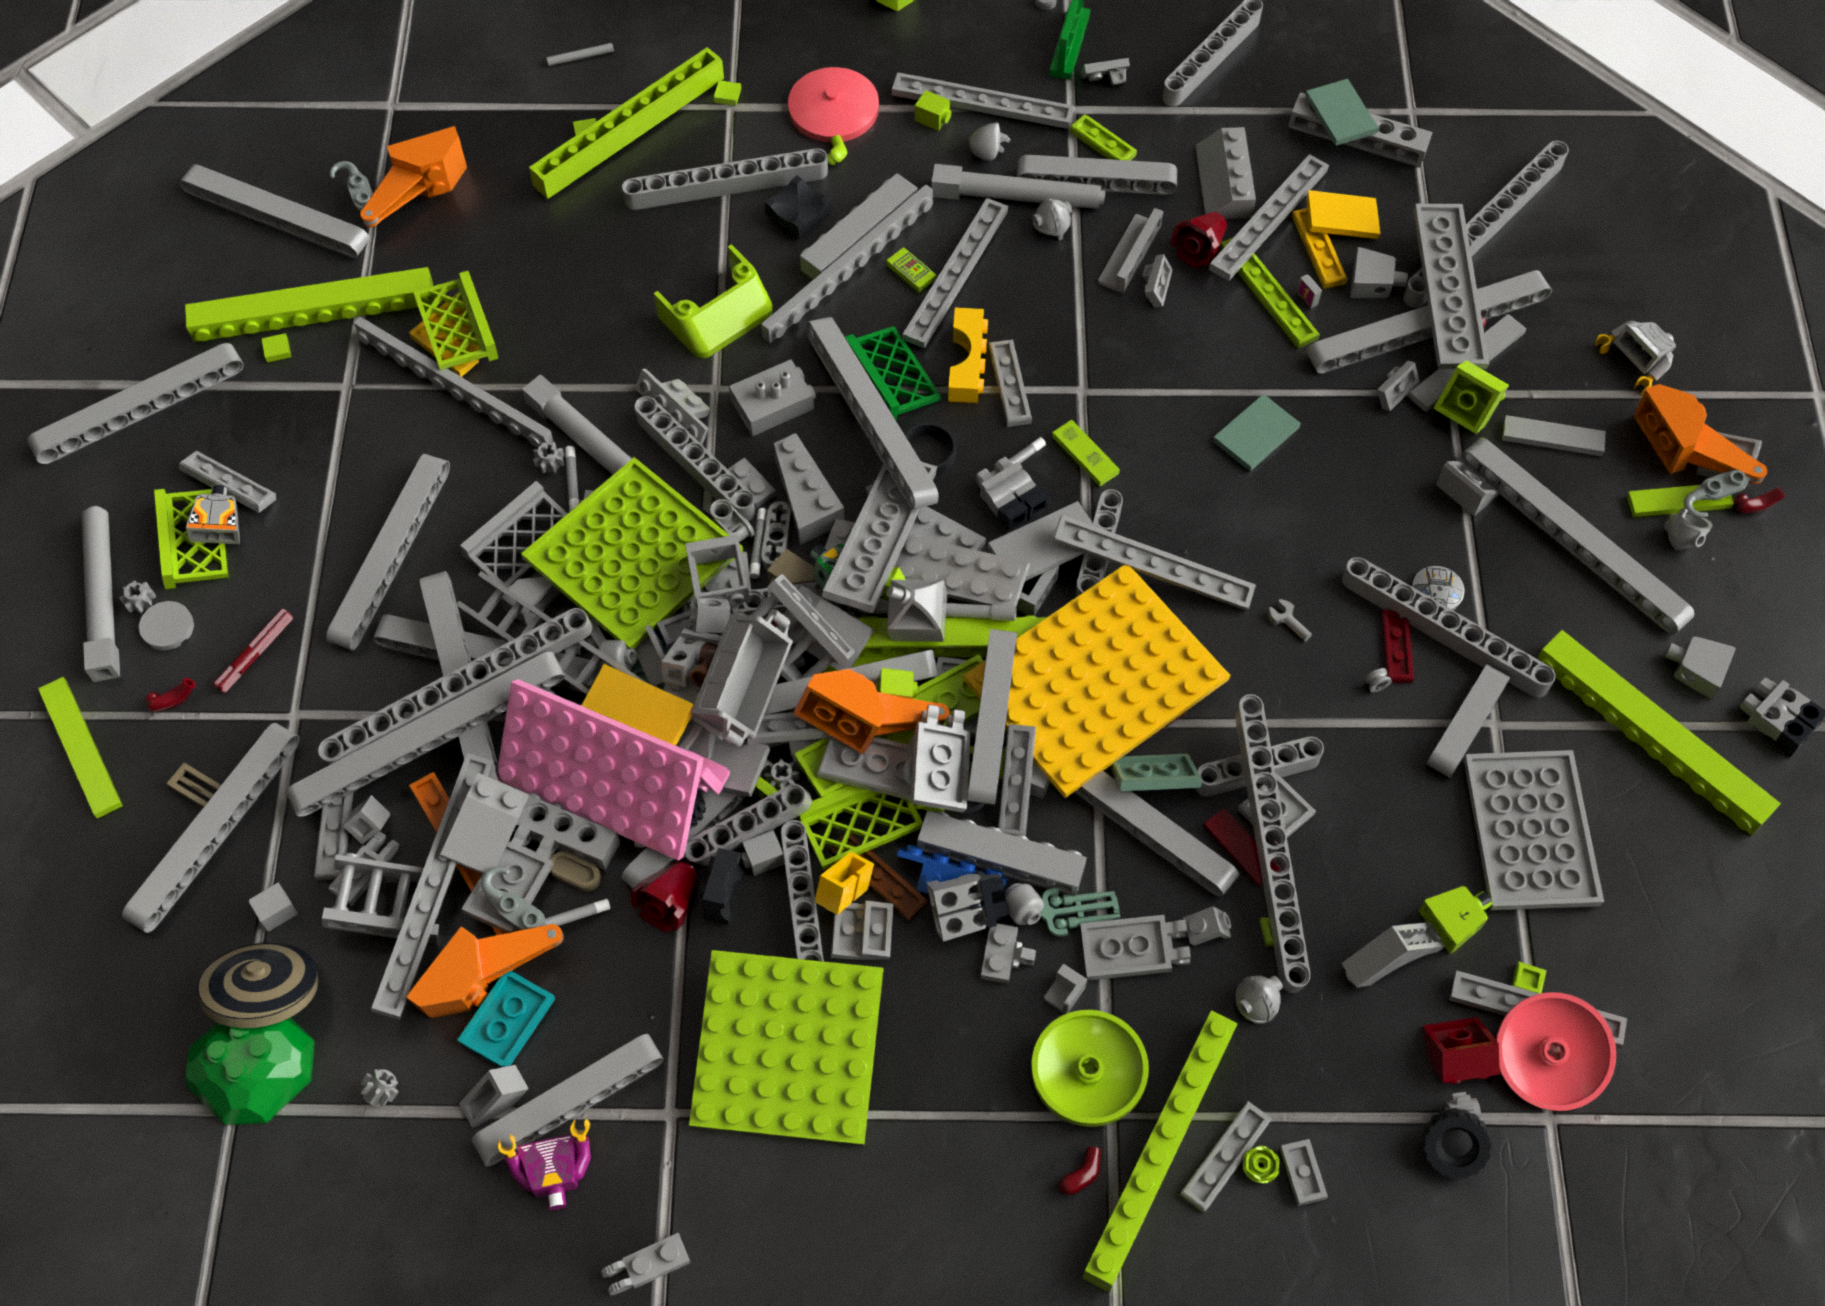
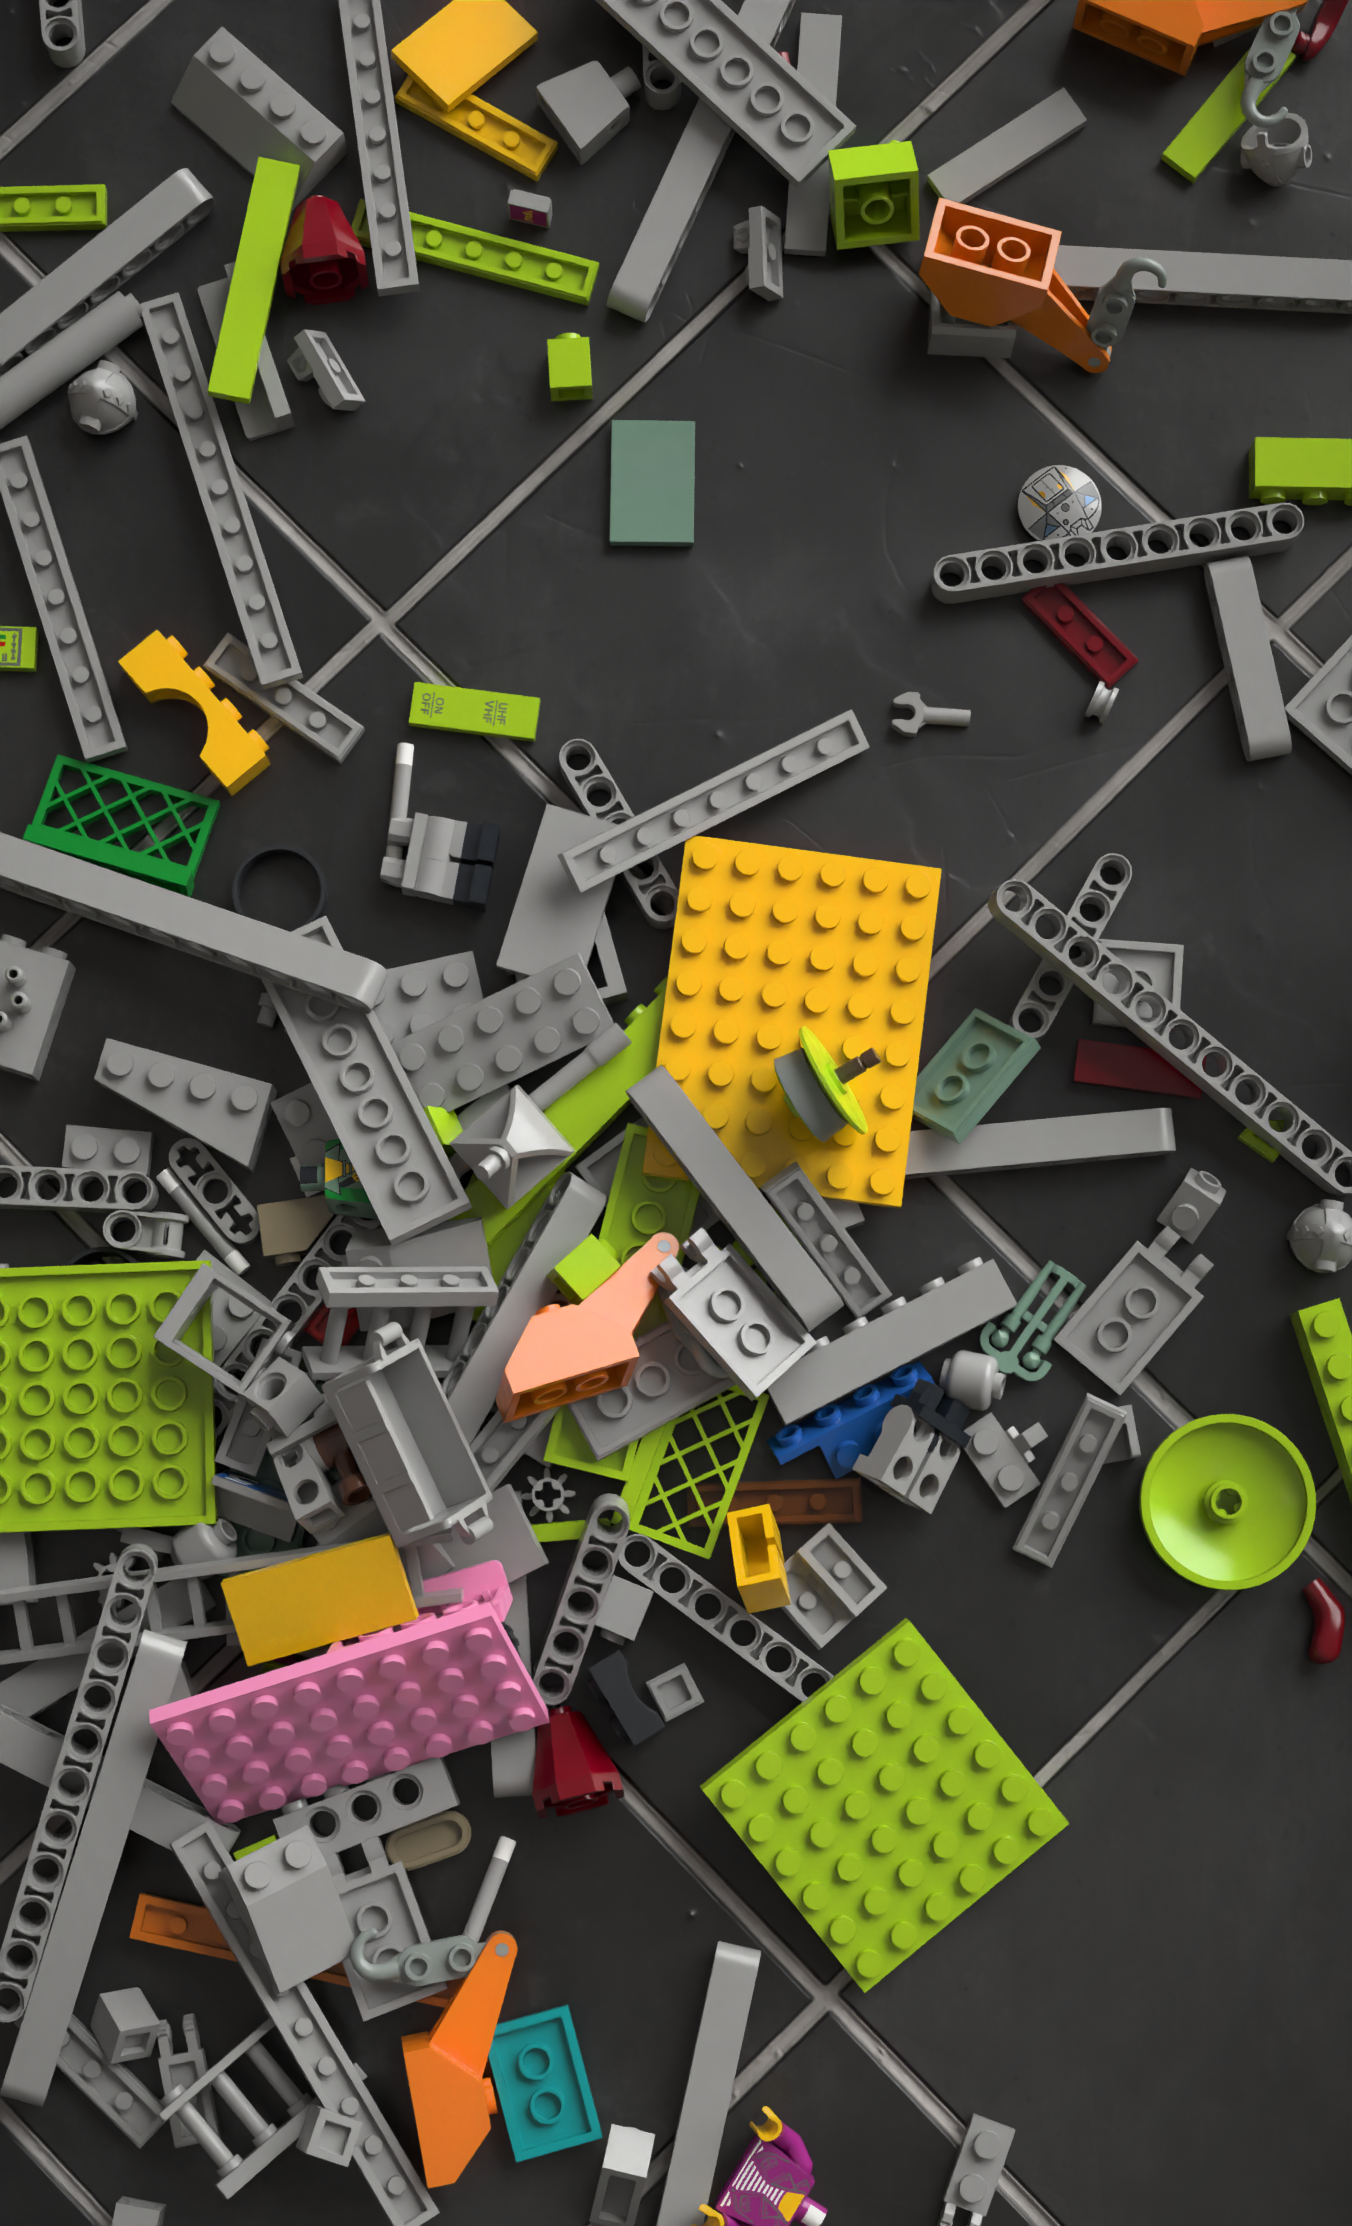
camera: 45 degrees left, 20 degrees up
none -> light grey plate [140,292,303,690]
none -> lime tile [207,157,300,405]
none -> light grey panel [296,2103,363,2167]
none -> lime brick [547,333,593,402]
none -> light grey tile [646,1662,704,1722]
none -> piece [774,1026,881,1142]
none -> orange slope [919,198,1168,373]
none -> light grey tile [1012,1393,1127,1568]

